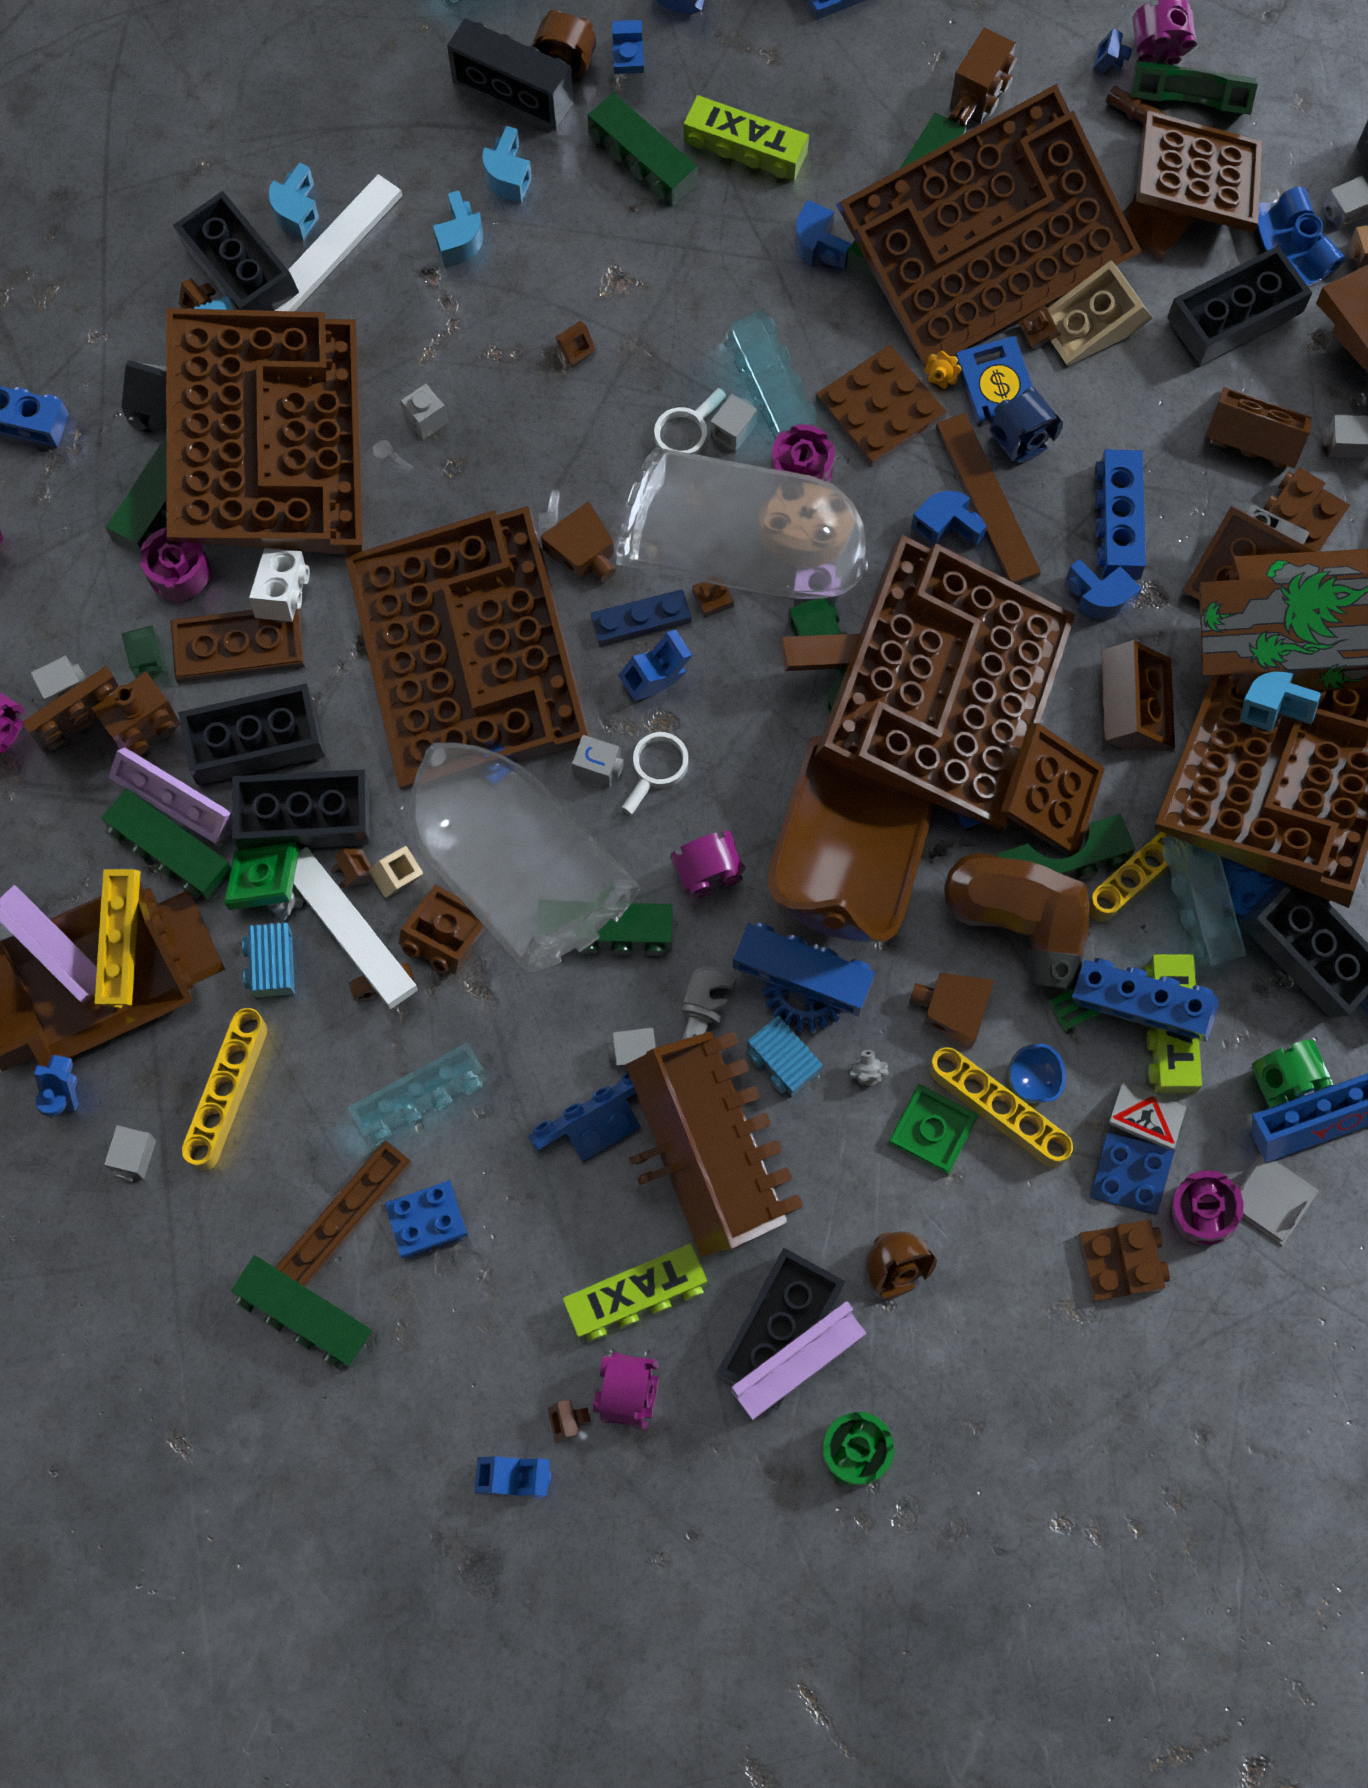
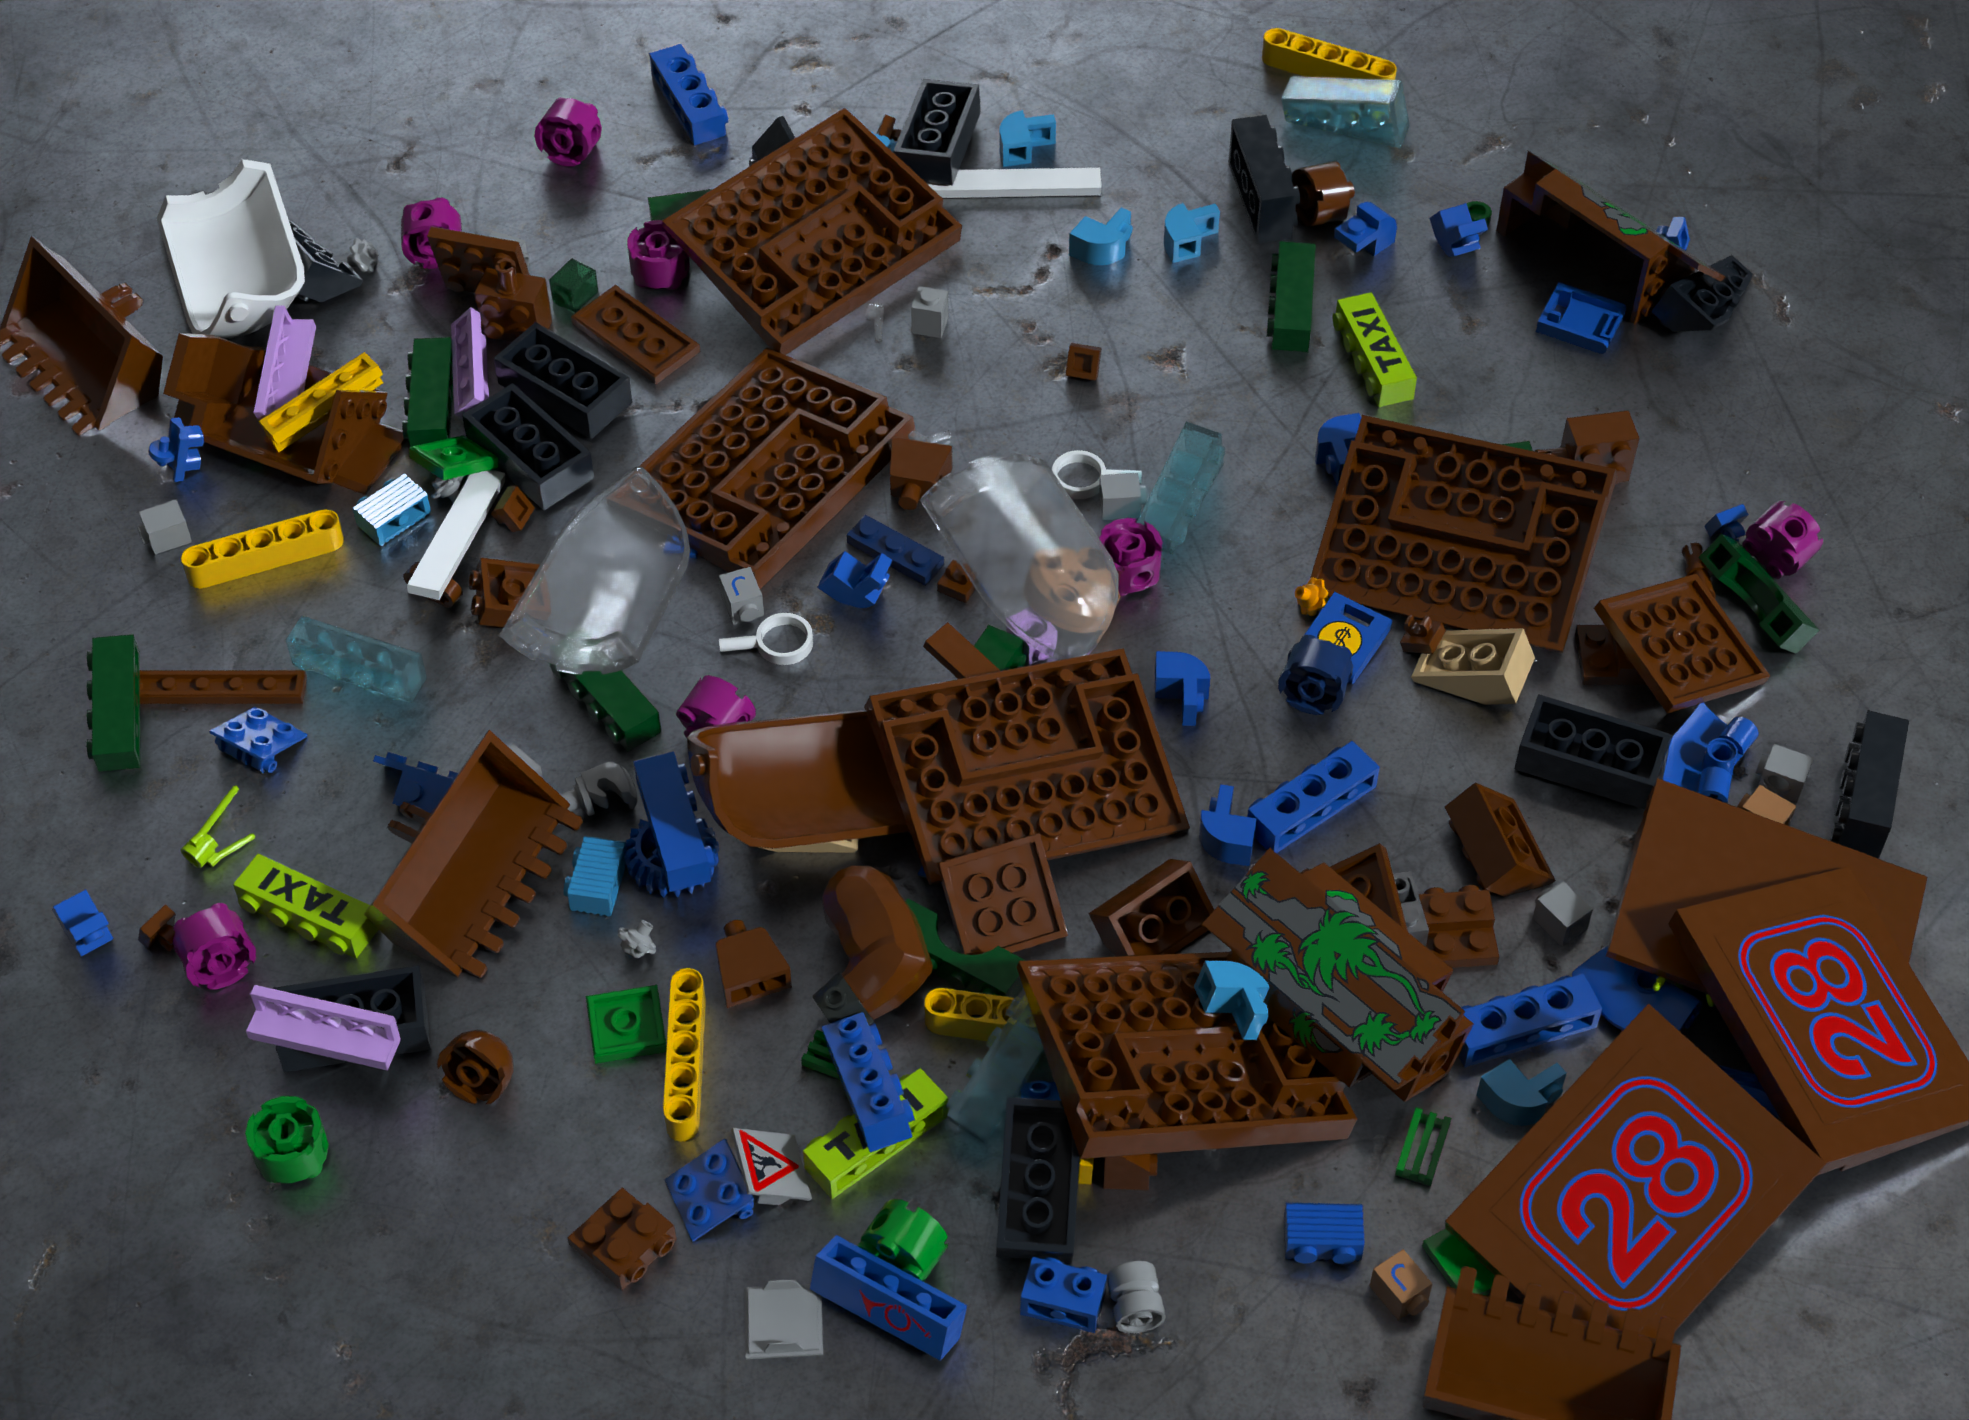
camera: 50 degrees right, 20 degrees down
white brick [249,548,310,622] -> none
tan brick [368,846,424,899] -> none
reddish brown plate [815,345,947,467] -> none
reddish brown tile [936,413,1041,585] -> none
blue helmet [1008,1044,1066,1103] -> none
magenta brick [1171,1170,1244,1246] -> none
none -> lime plant [180,786,255,868]

